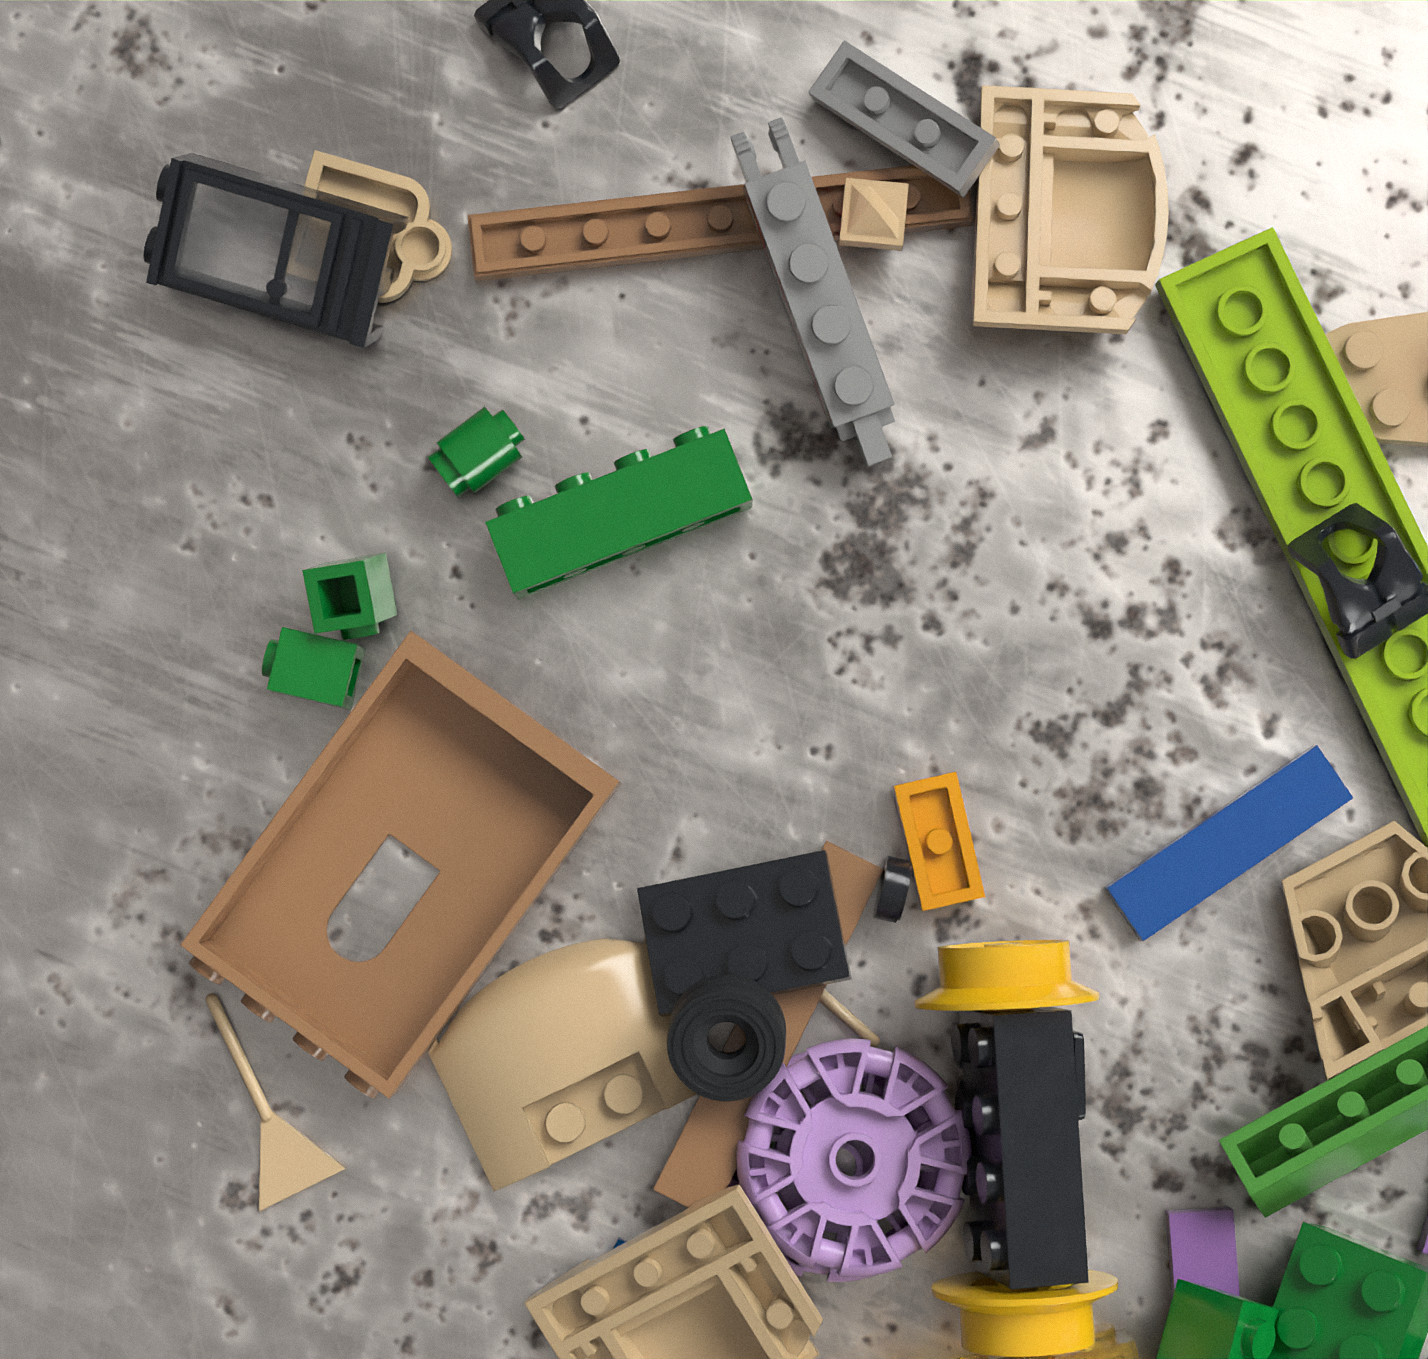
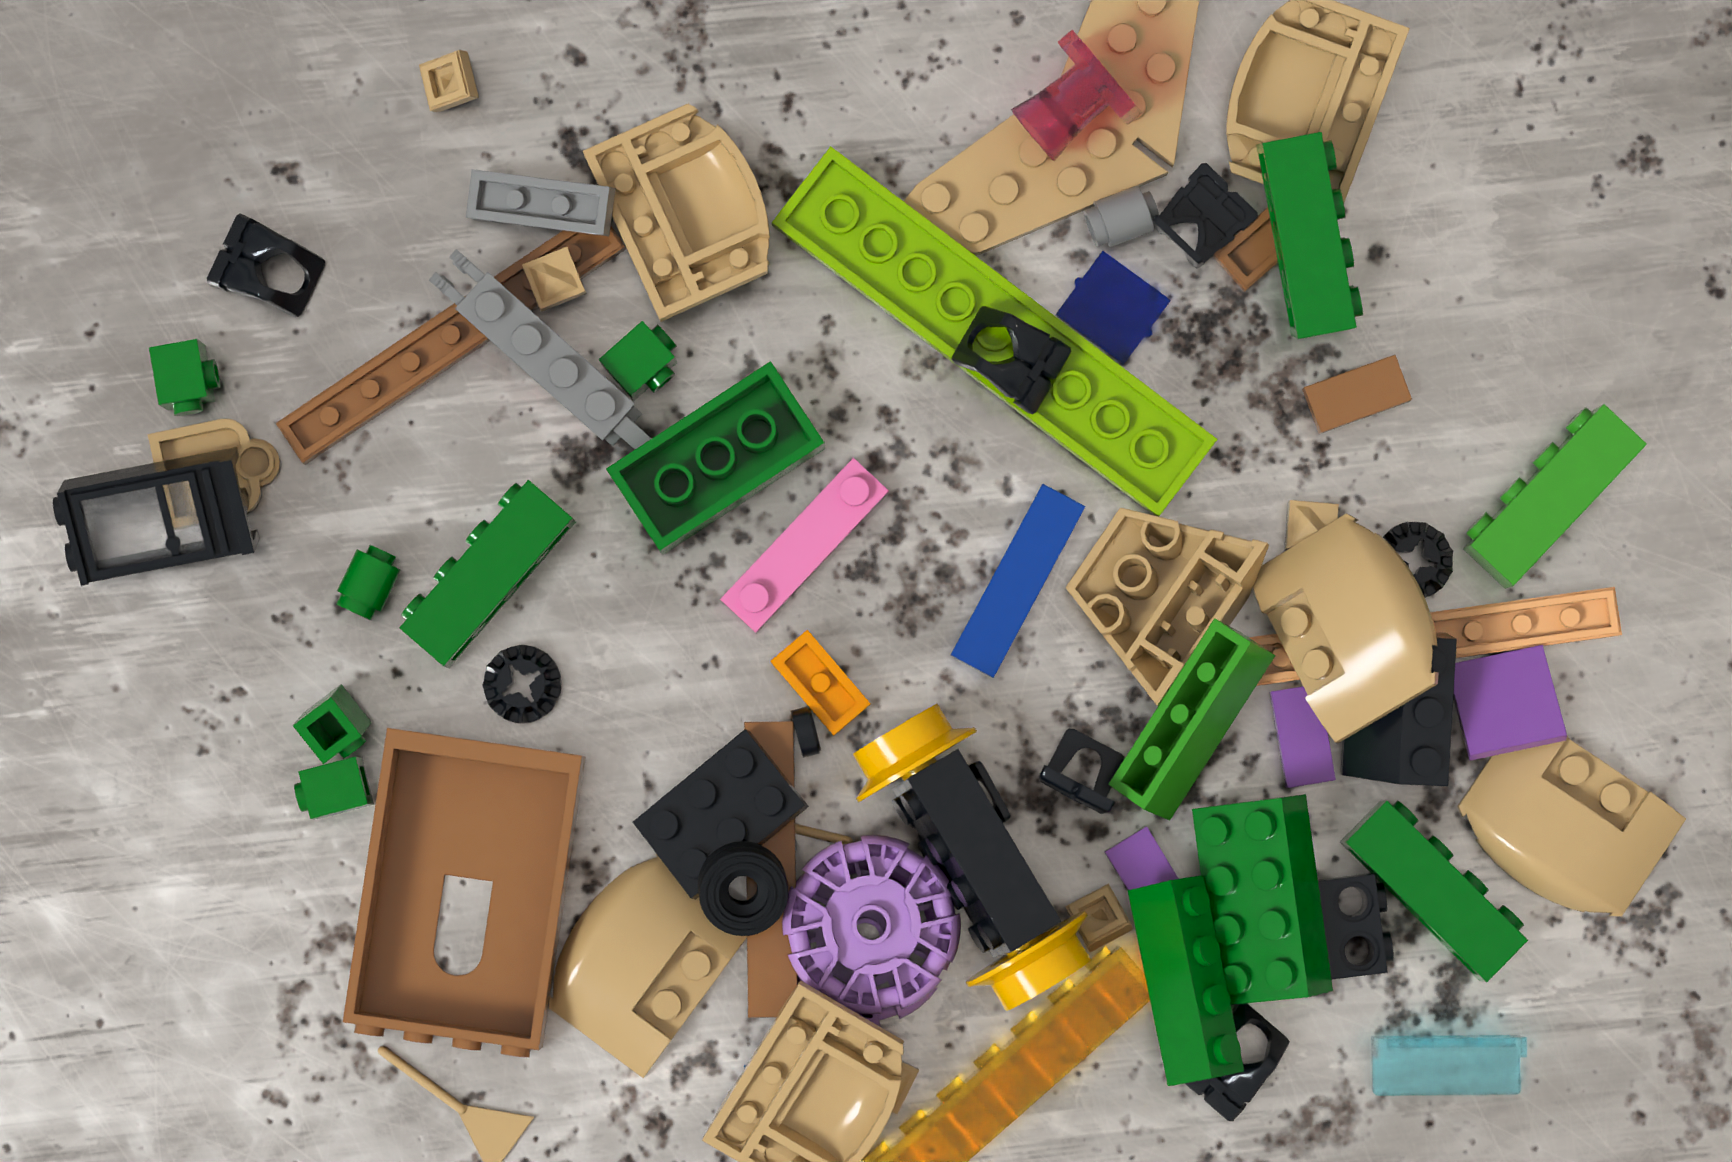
camera: 30 degrees left, 0 degrees up
none -> green brick [149,339,220,416]
none -> black gear [482,645,561,723]
none -> green brick [598,321,677,401]
none -> green brick [606,361,825,555]
none -> bright pink plate [720,458,889,633]
none -> black piece [1039,728,1125,814]
none -> tan tile [1065,883,1133,952]

